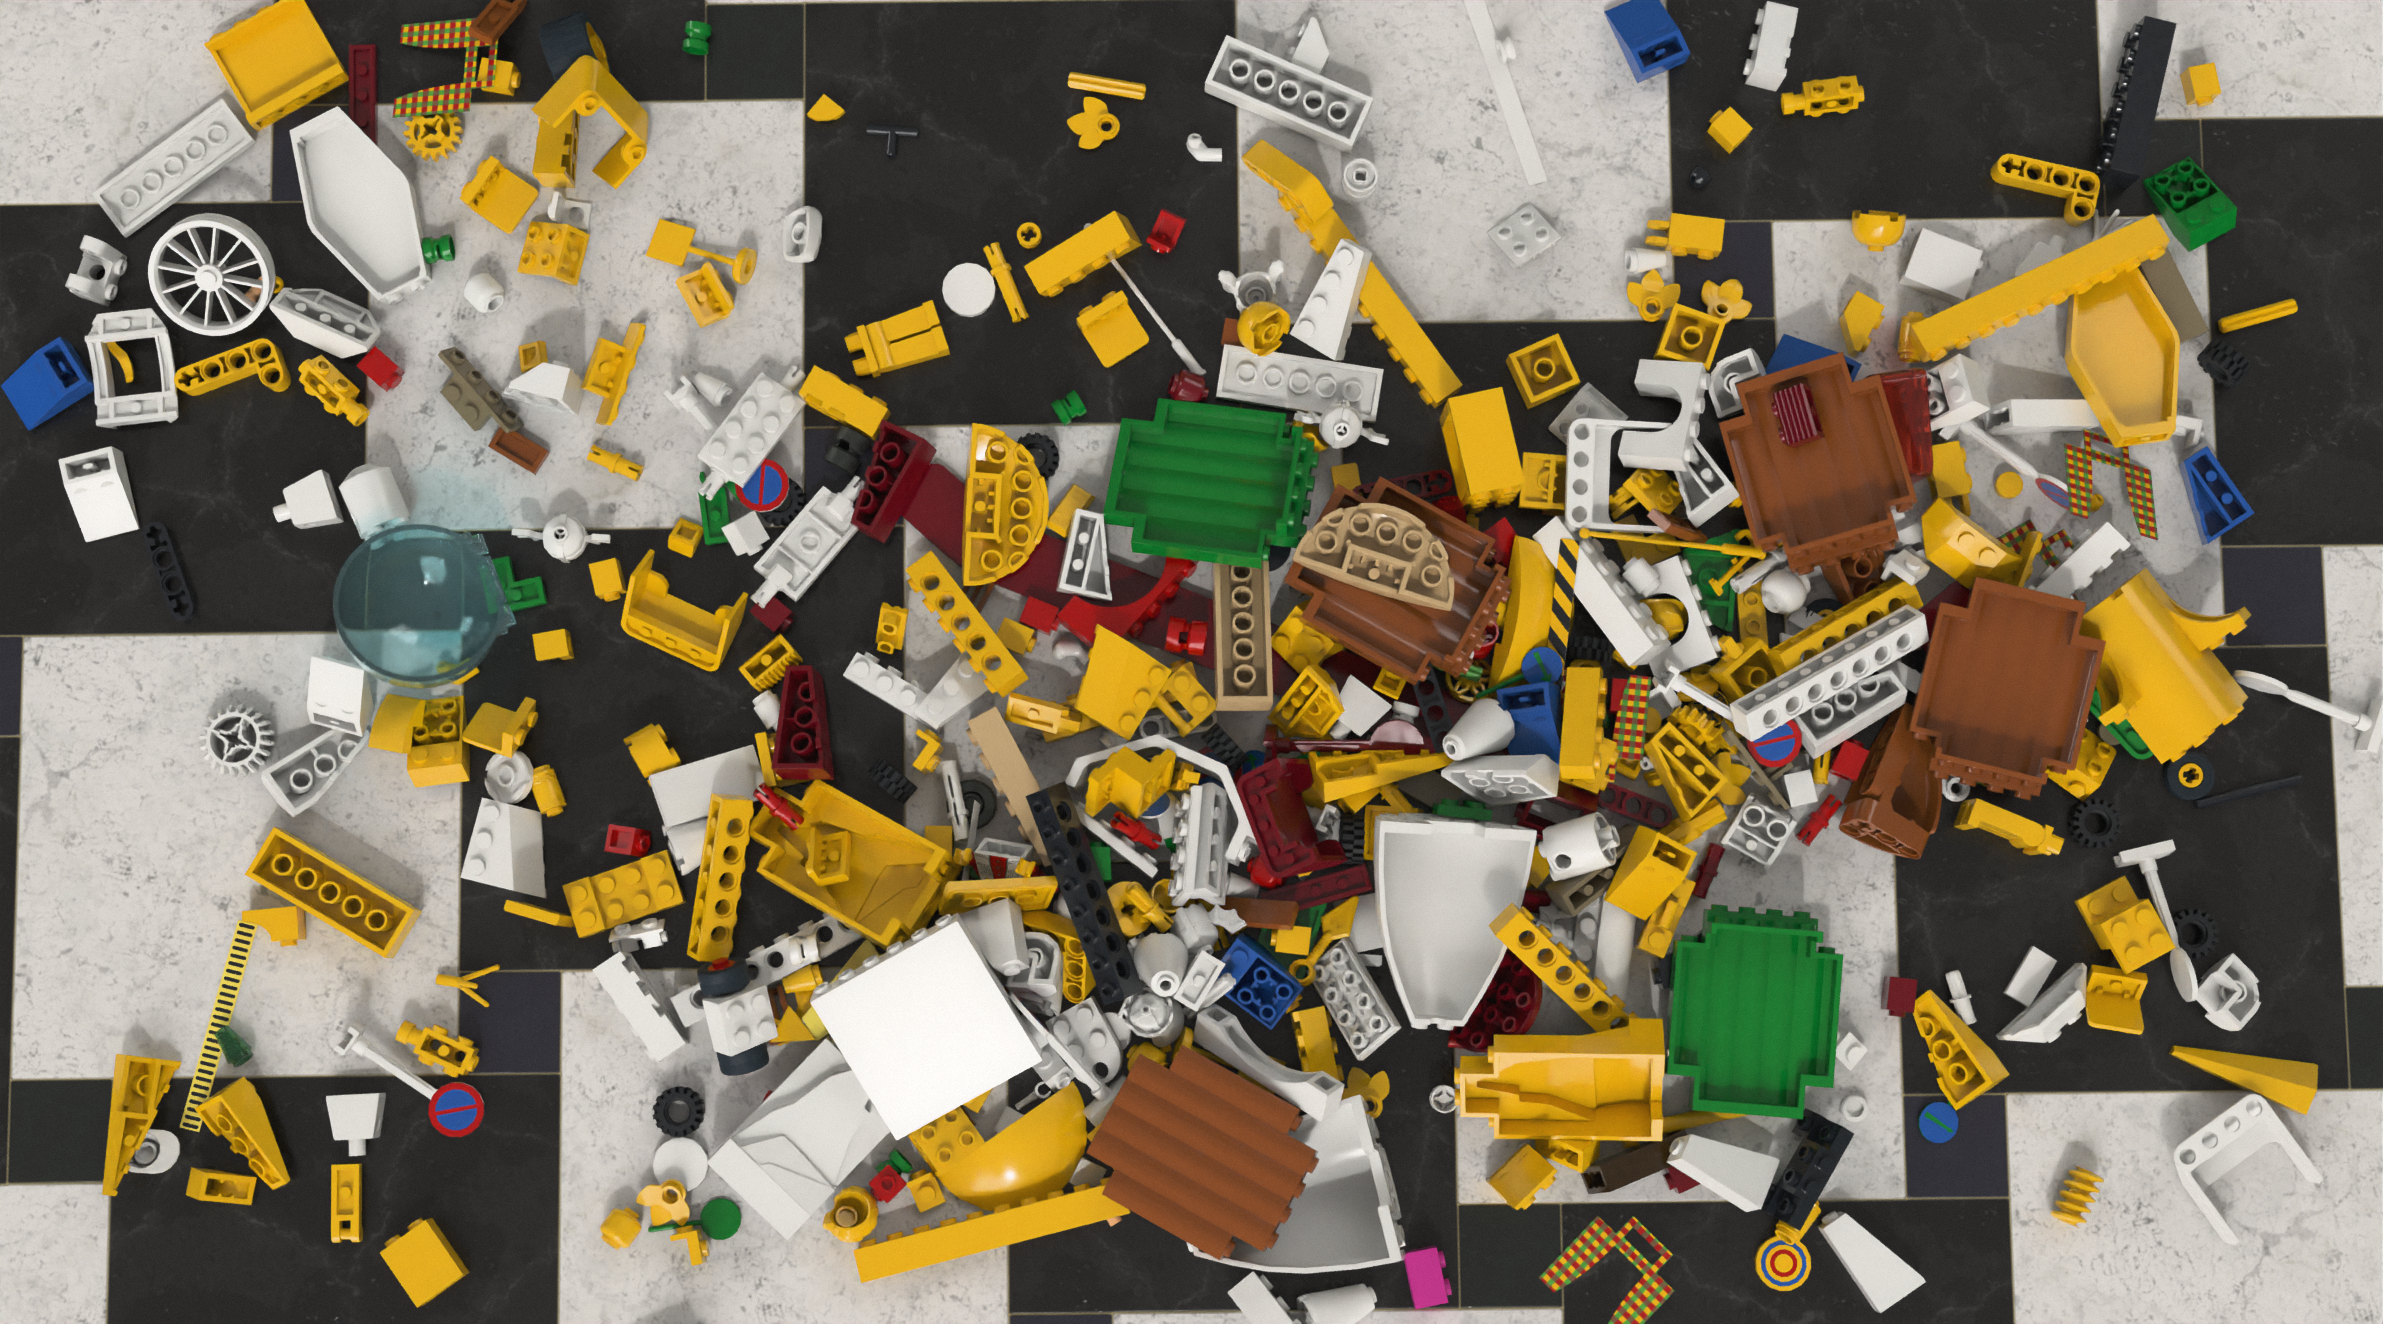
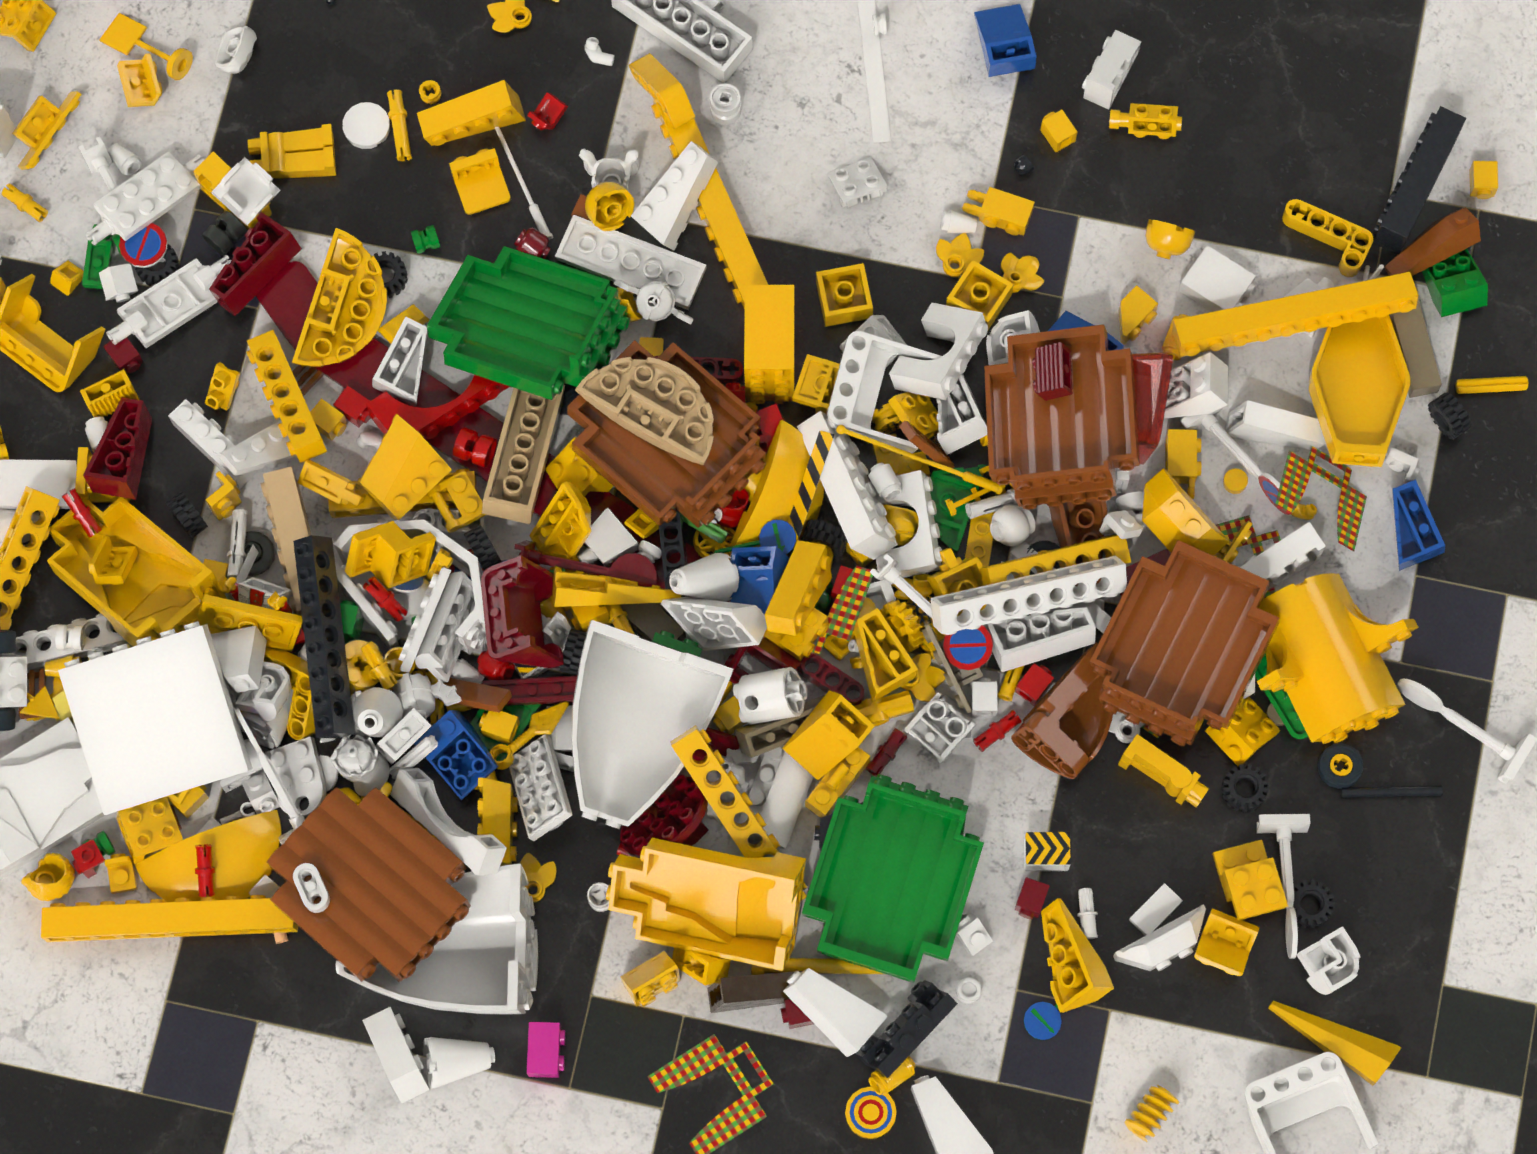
camera: 15 degrees right, 10 degrees down
none -> red pin [195,844,215,897]
none -> white panel [211,157,280,226]
none -> white plate [293,863,330,913]
none -> piece [1023,832,1070,871]
none -> dark orange wedge [1385,207,1481,276]

